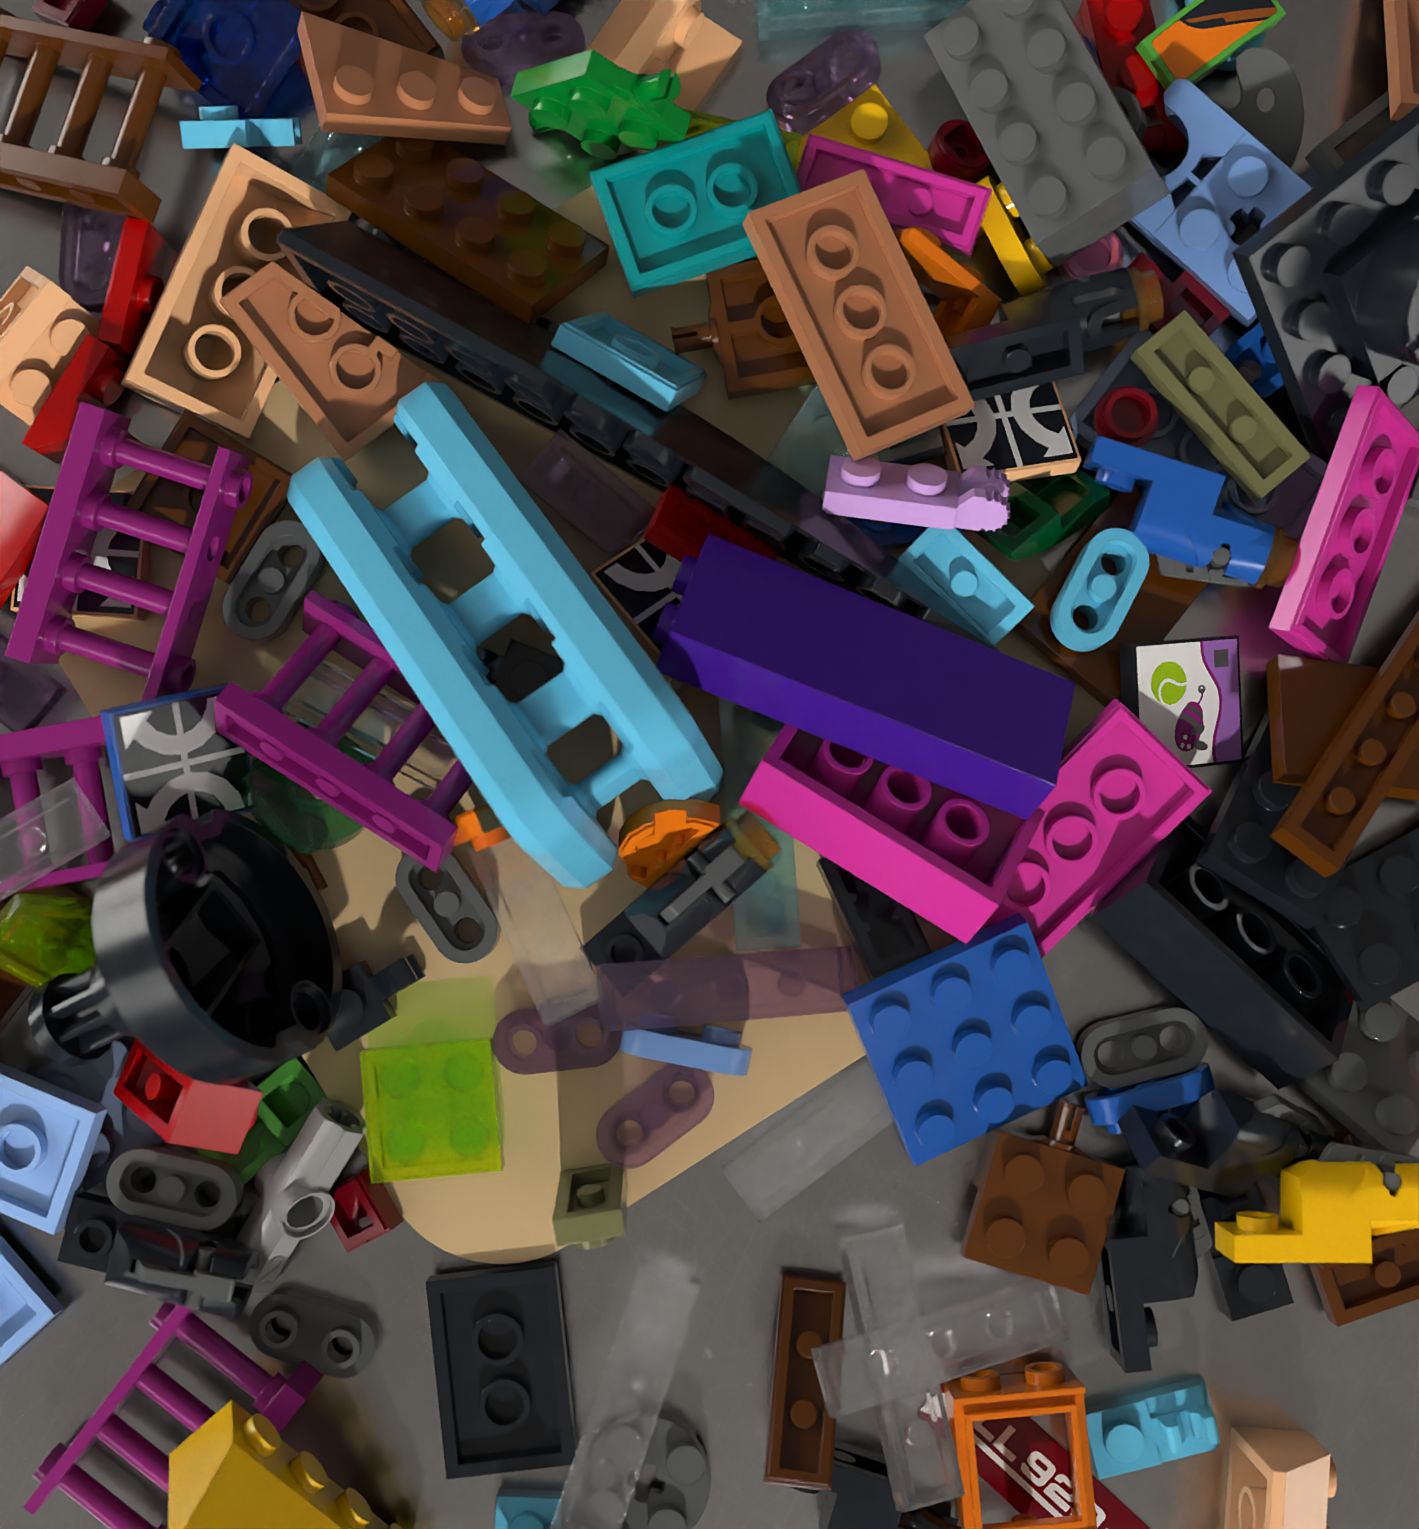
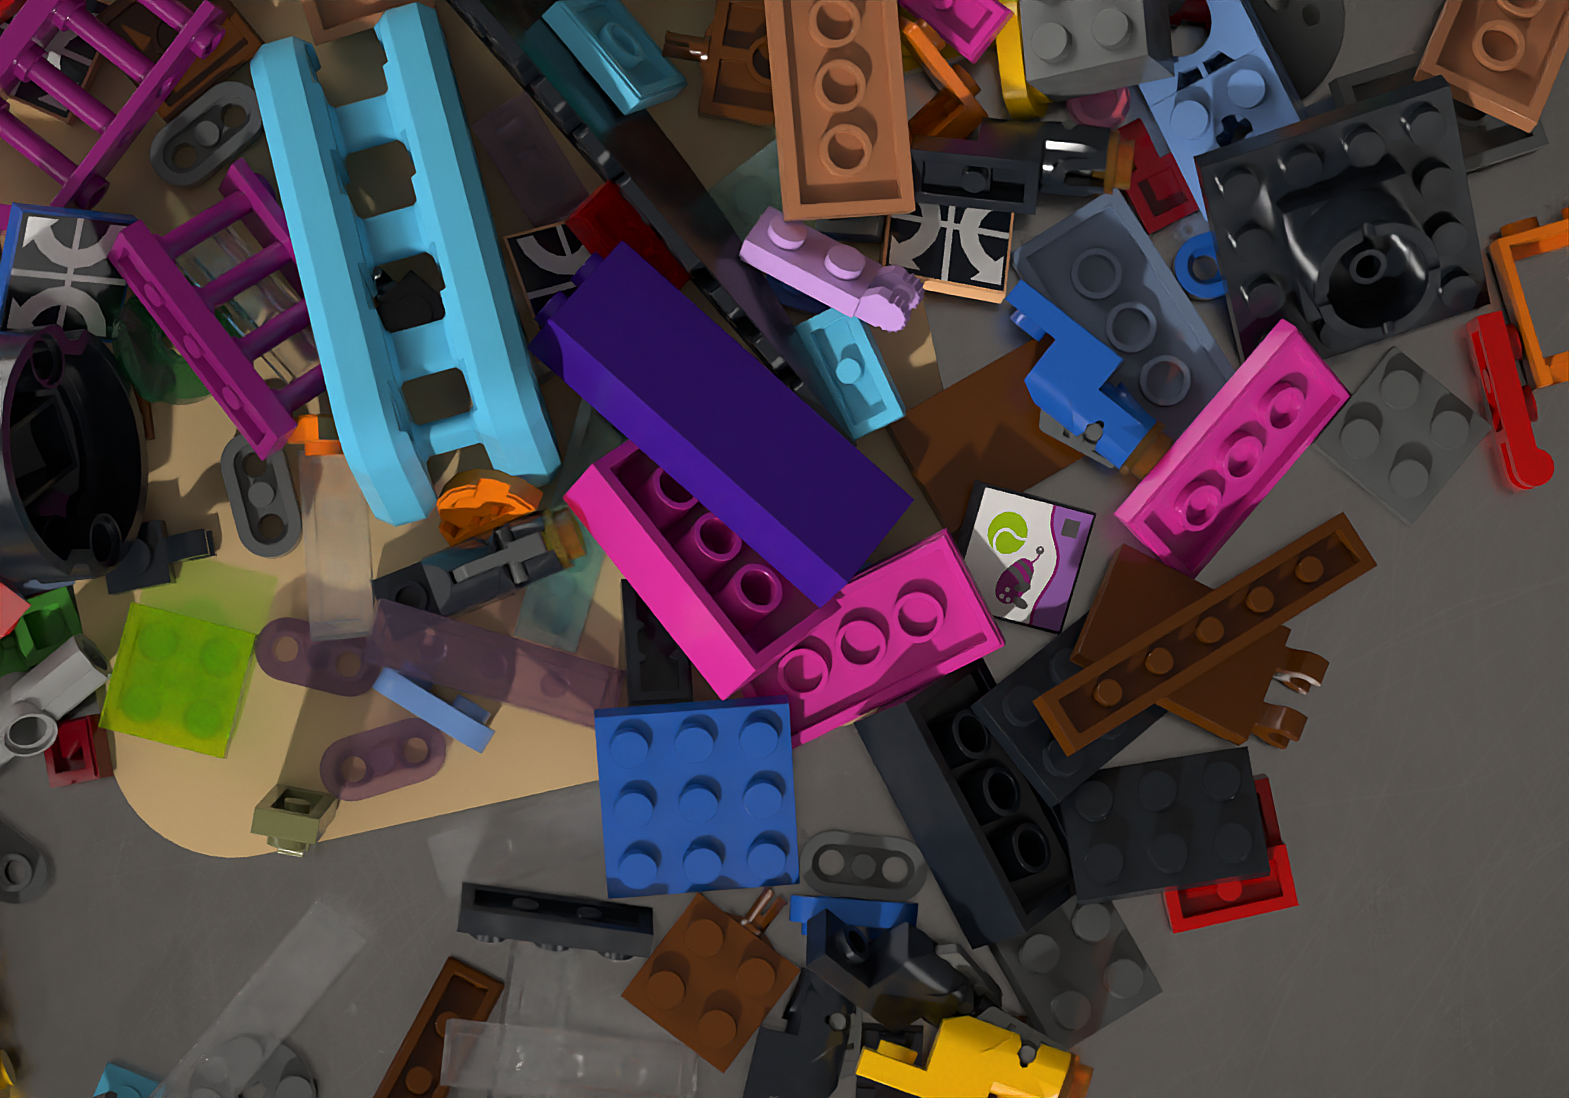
camera: 20 degrees right, 0 degrees up
black plate [426,1261,578,1479] -> none
dark green slope [972,469,1111,561] -> none
medium azure plate [1050,528,1149,652] -> none
dark red plate [1093,385,1159,448] -> none
olive plate [1130,310,1311,503] -> none
none -> black plate [457,882,654,960]

